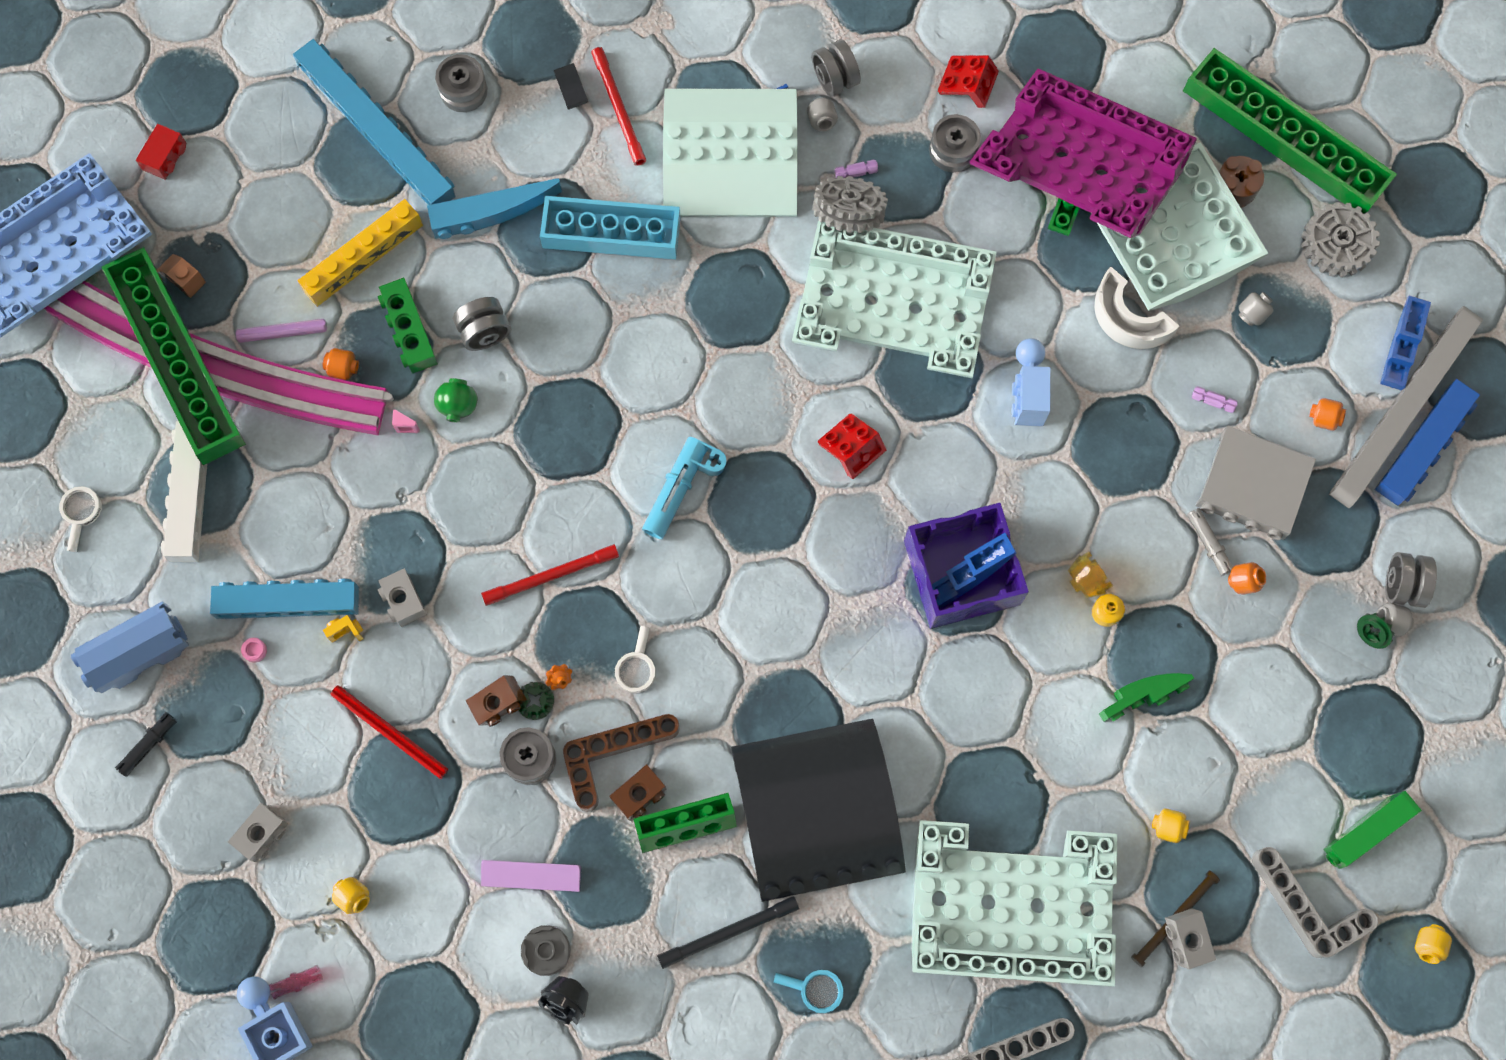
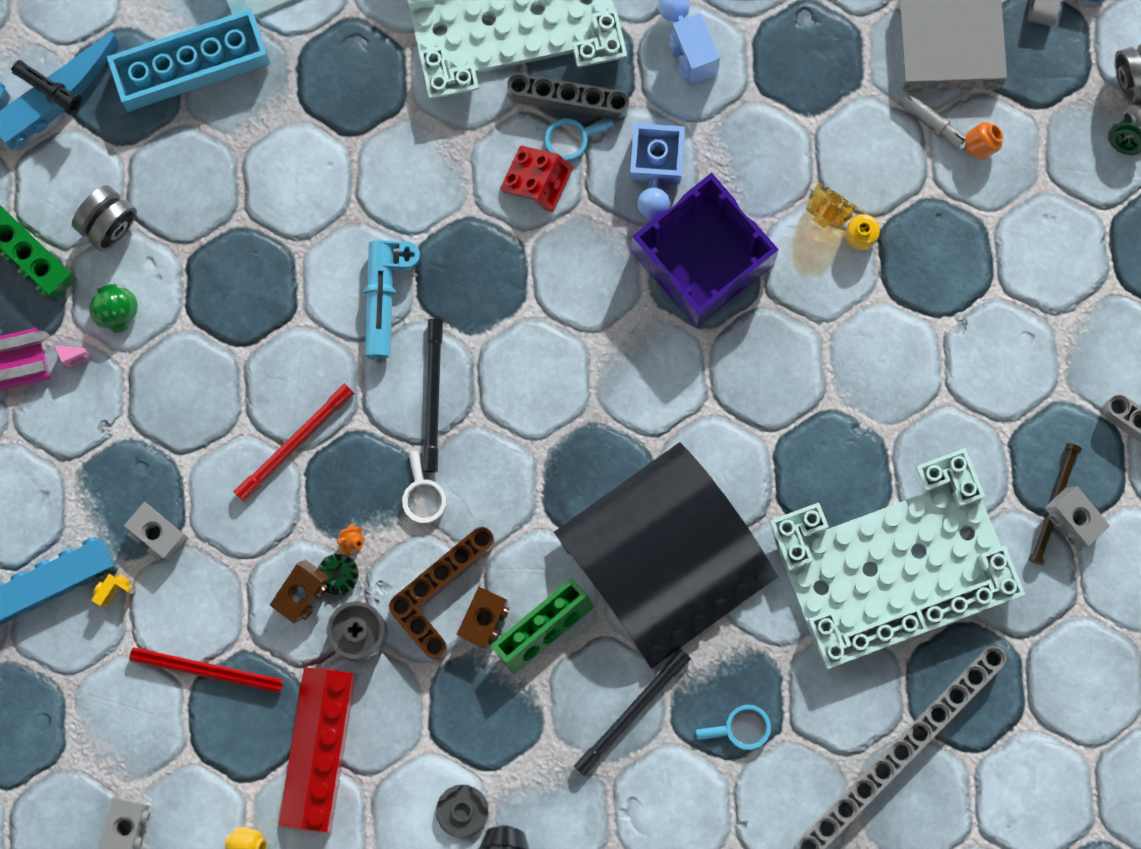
camera: 20 degrees left, 5 degrees up
bright pink tile [241,638,267,663] -> none
lavender slope [481,860,581,892] -> none
blue slope [931,533,1017,608] -> none
green slope [1099,673,1194,722] -> none
yellow head [1152,808,1190,843] -> none
none -> black pin [11,60,82,115]
none -> red slope [278,667,356,833]
none -> black piece [422,318,443,473]
none -> dark grey beam [507,73,629,120]
none -> piece [545,118,614,162]
none -> light blue brick [630,123,685,220]

